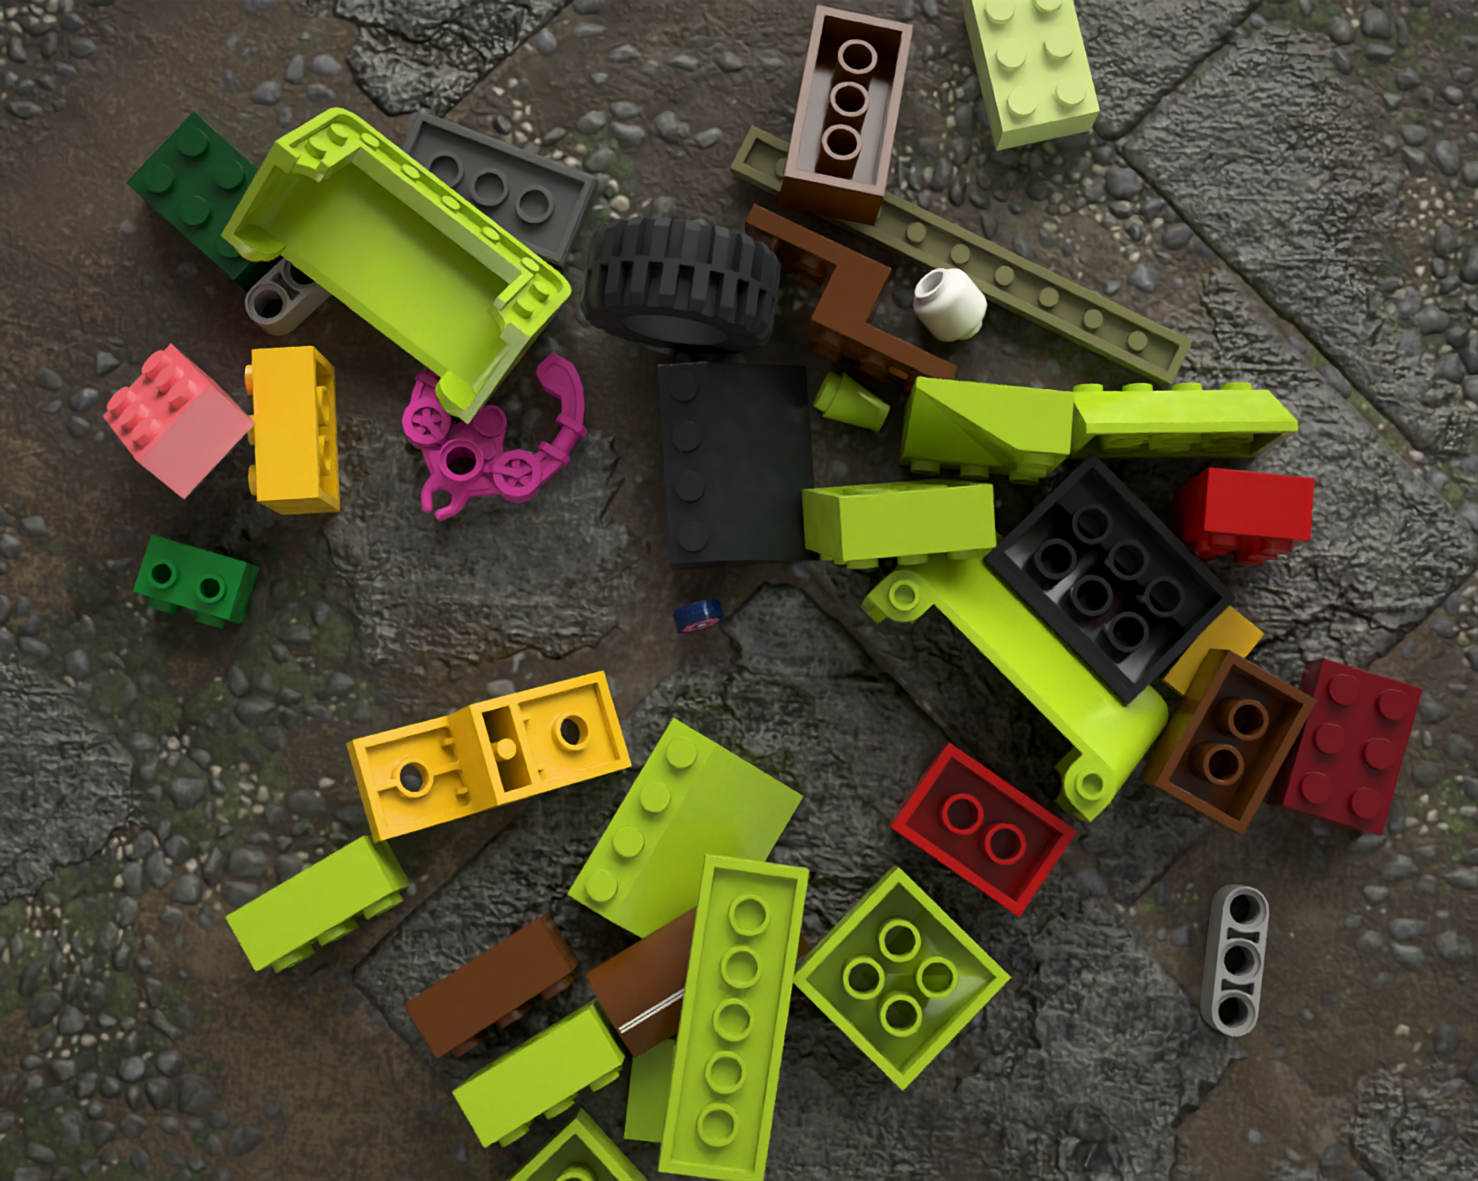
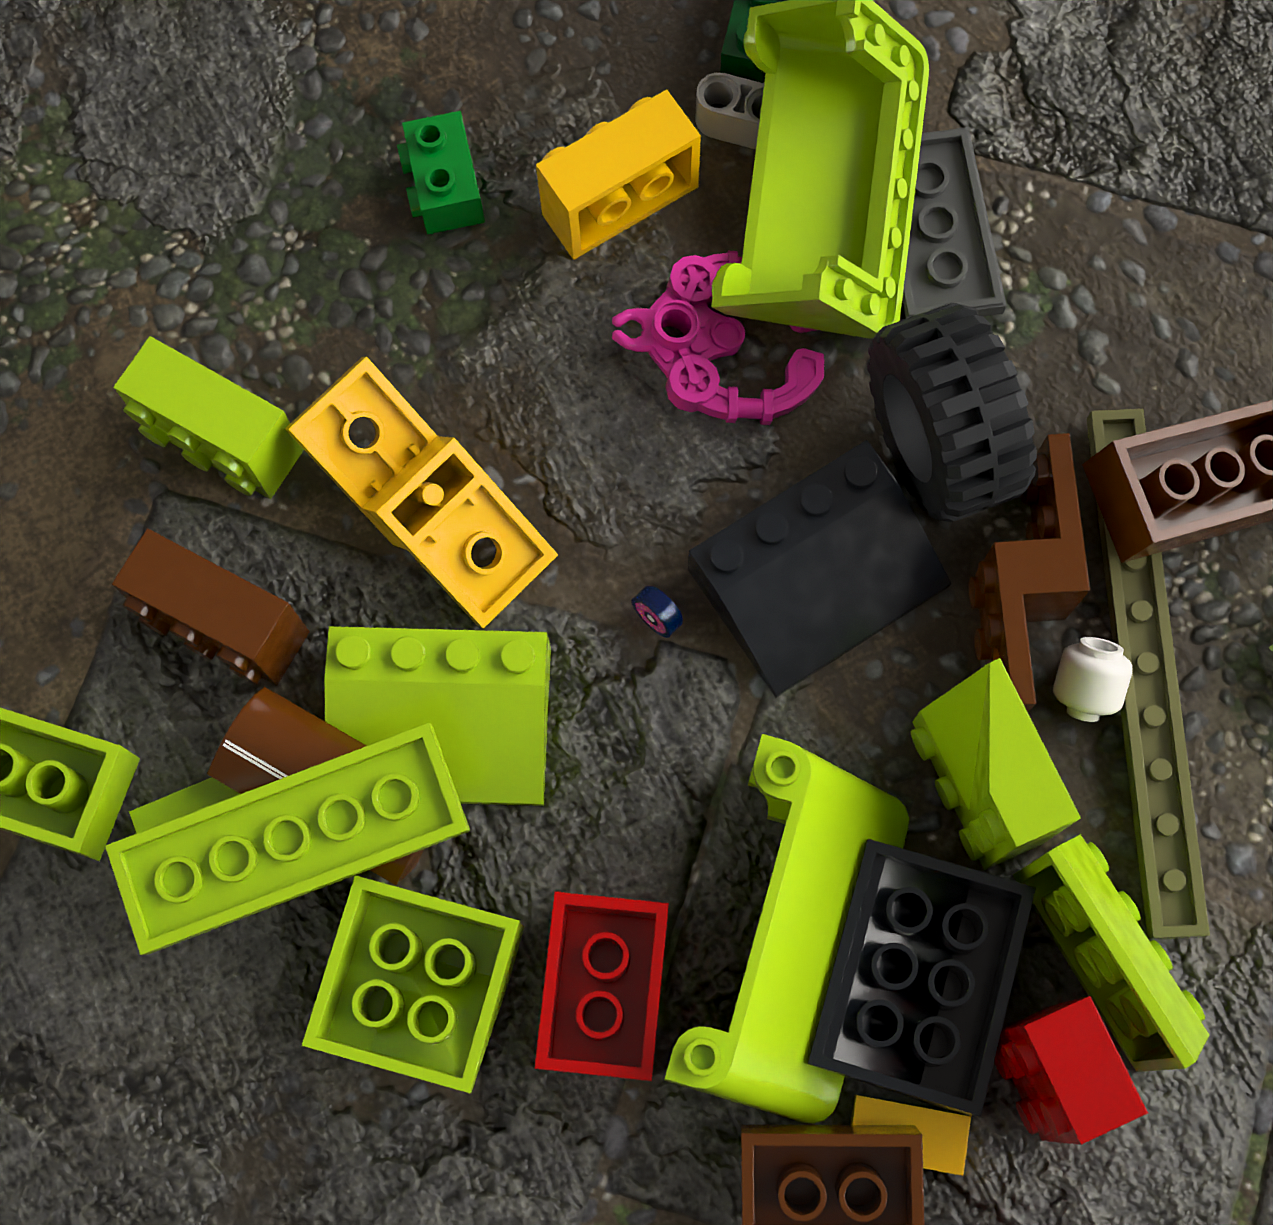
camera: 60 degrees right, 10 degrees down
coral brick [103,344,255,499] -> none
lime brick [452,998,628,1148] -> none
lime slope [802,478,996,569] -> none
lime cone [813,371,890,432] -> none

